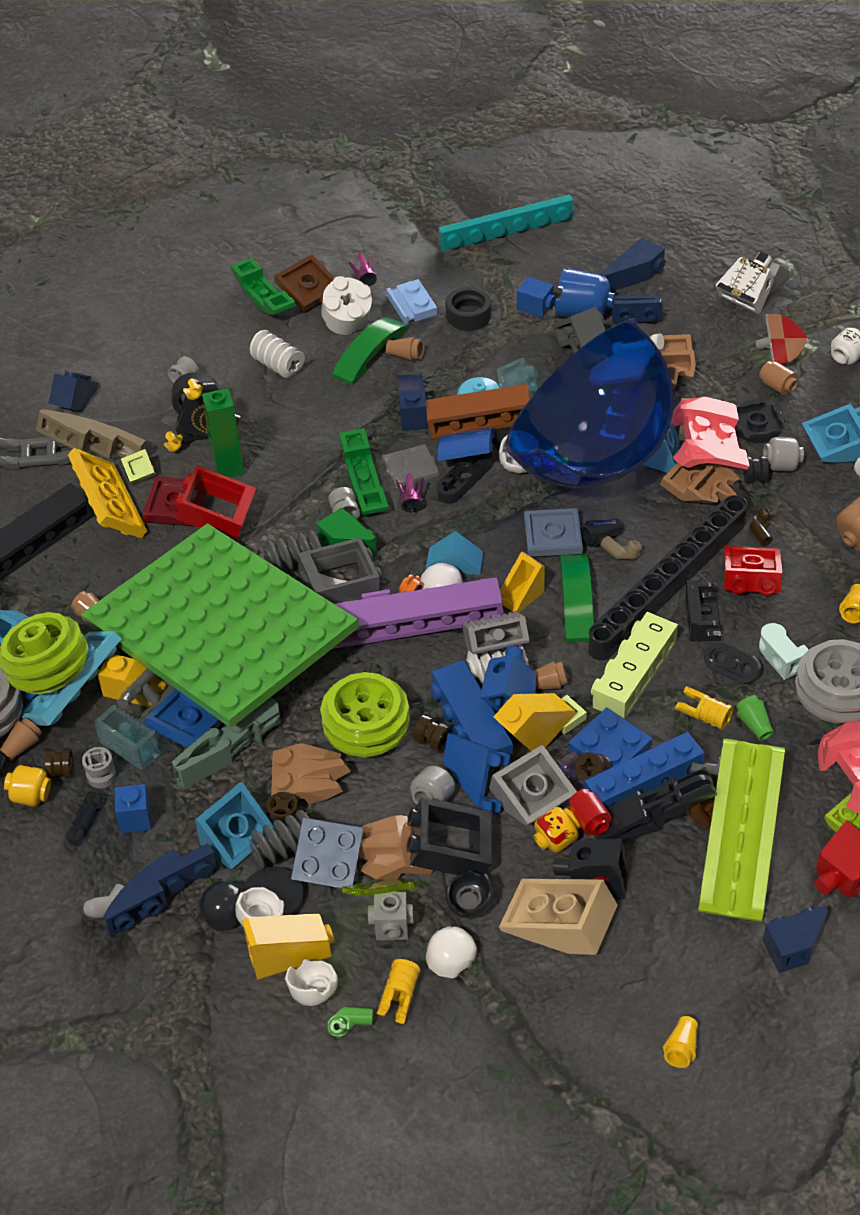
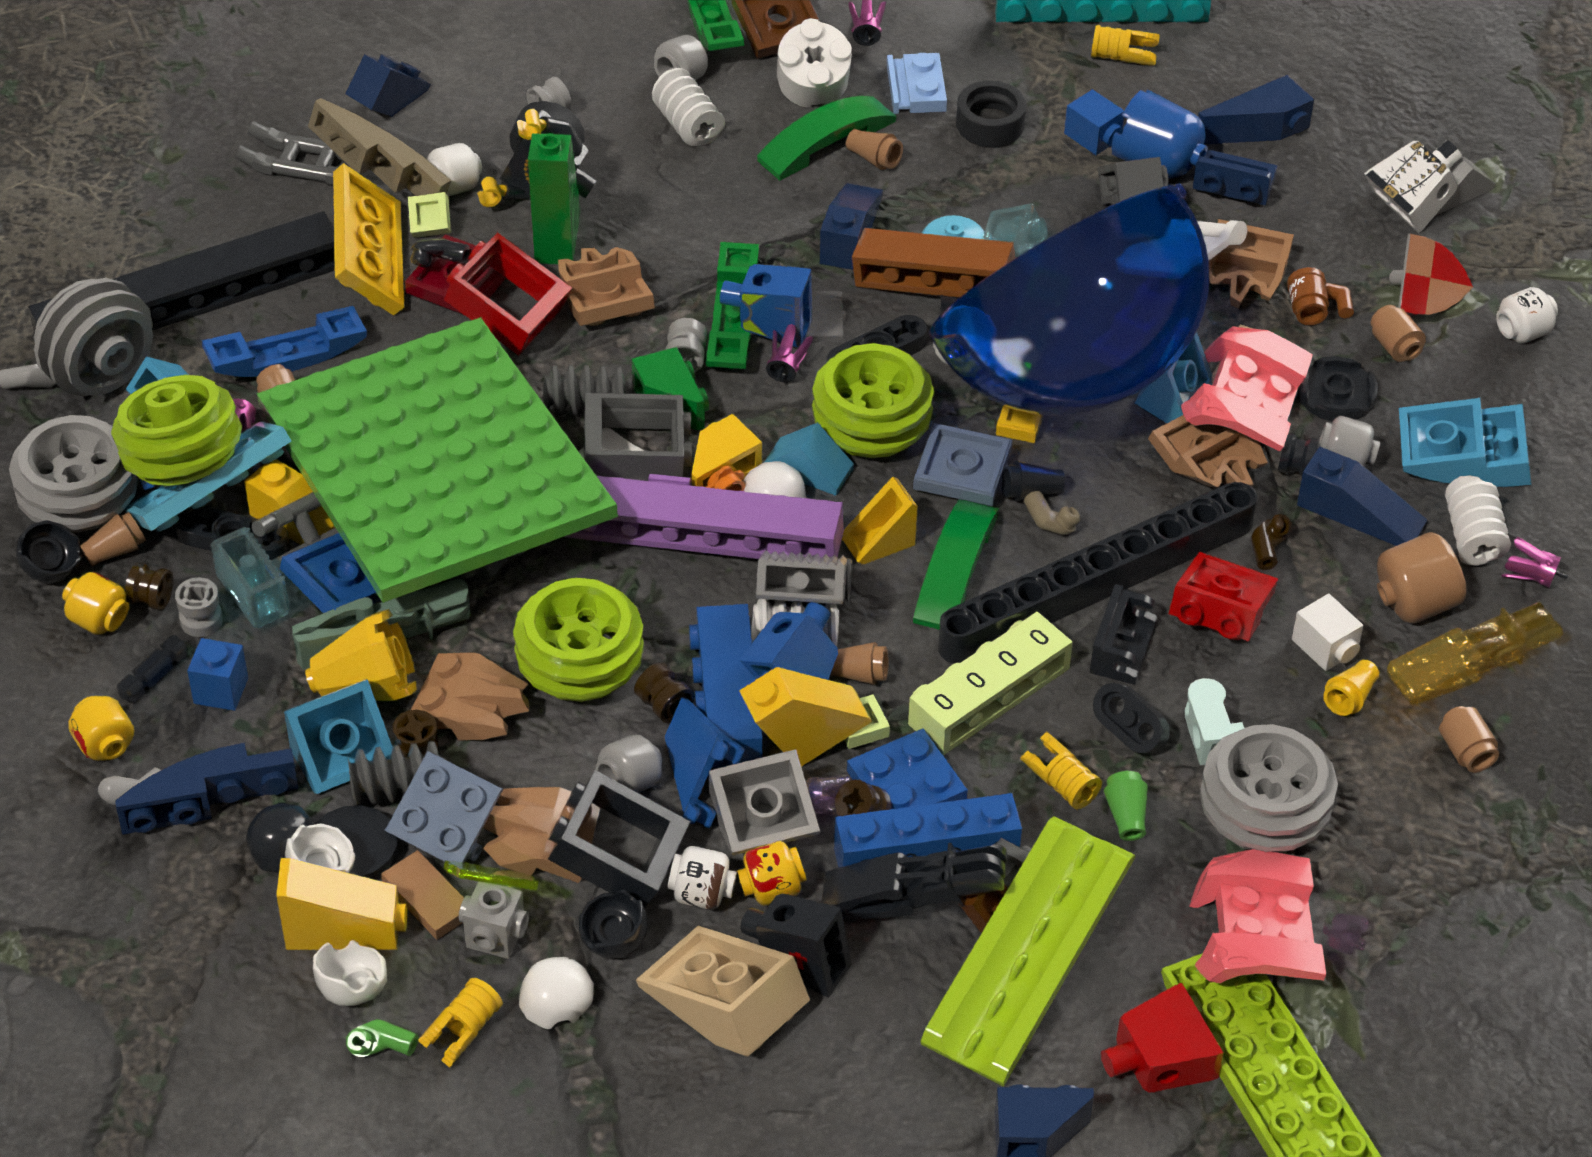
camera: 15 degrees right, 0 degrees up
blue slope [437,426,495,461] -> none
red brick [569,789,612,835] -> none
none -> yellow head [68,696,134,761]
none -> black beam [174,506,290,565]
none -> blue slope [202,306,367,377]
none -> yellow cone [305,609,417,701]
none -> medium nougat tile [381,850,464,940]
none -> black arm [410,239,470,267]
none -> white head [427,143,482,196]
none -> medium nougat plate [558,247,655,326]
none -> light grey head [654,35,708,81]
none -> white head [668,846,737,910]
none -> yellow slope [692,414,762,487]
none -> blue torso [720,264,812,348]
none -> lime wheel [812,343,934,458]
none -> yellow tile [996,398,1044,443]
none -> yellow hinge [1091,25,1160,66]
none -> dark orange piece [1287,267,1354,325]
none -> white brick [1292,594,1363,671]
none -> dark blue slope [1297,446,1427,546]

